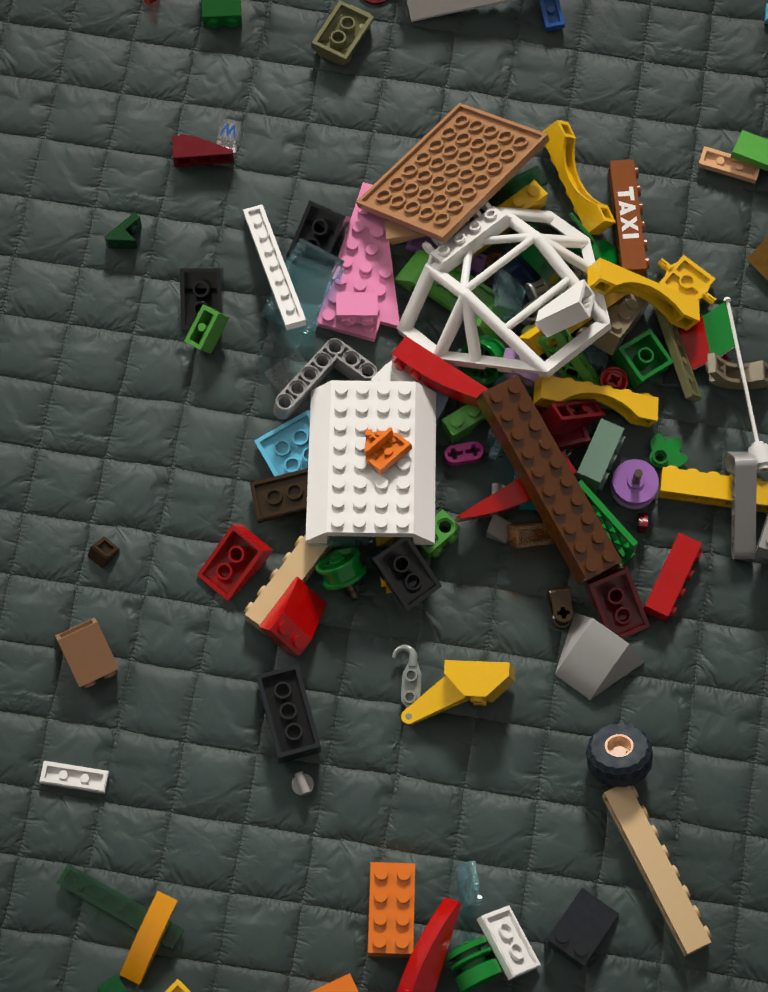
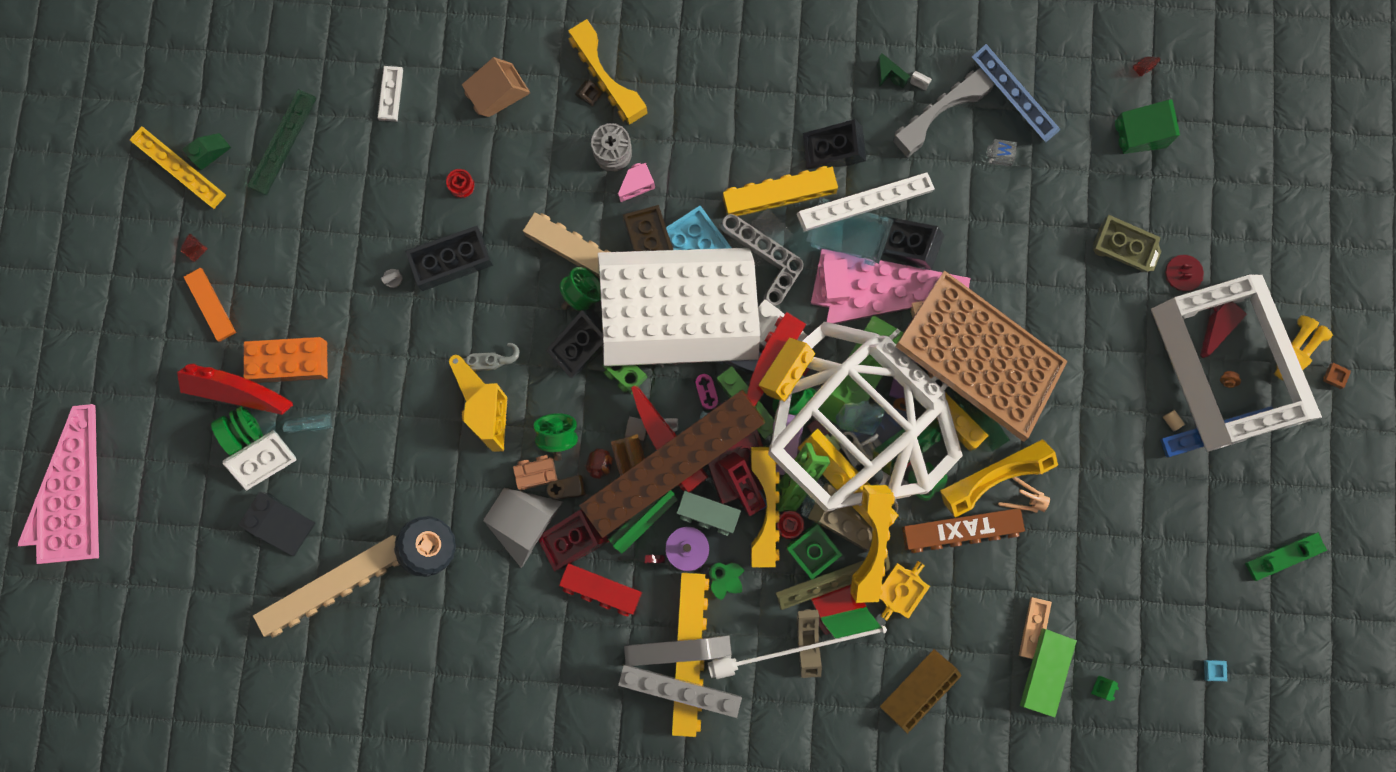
camera: 90 degrees right, 10 degrees up
light orange slope [120,891,179,985] -> none
dark red slope [172,134,234,167] -> none
bright green brick [184,305,230,354] -> none
red slope [197,524,273,601] -> none
red slope [258,577,327,656] -> none
orange slope [364,428,412,475] -> none
white slope [536,279,595,337] -> none
green piece [569,213,618,264] -> none
none -> red wheel [446,169,475,198]
none -> nougat brick [513,455,558,491]
none -> green wheel [534,413,578,461]
none -> yellow arch [568,19,648,125]
none -> clear red head [585,449,613,479]
none -> light grey wheel [591,123,632,171]
none -> bright pink slope [618,163,655,202]
none -> yellow brick [723,166,838,216]
none -> yellow brick [759,338,815,402]
none -> light grey arch [893,68,995,158]
none -> white slope [910,71,932,90]
none -> light blue brick [972,44,1060,142]
none -> light nougat plant [998,477,1050,513]
none -> tan hinge [1163,410,1185,432]

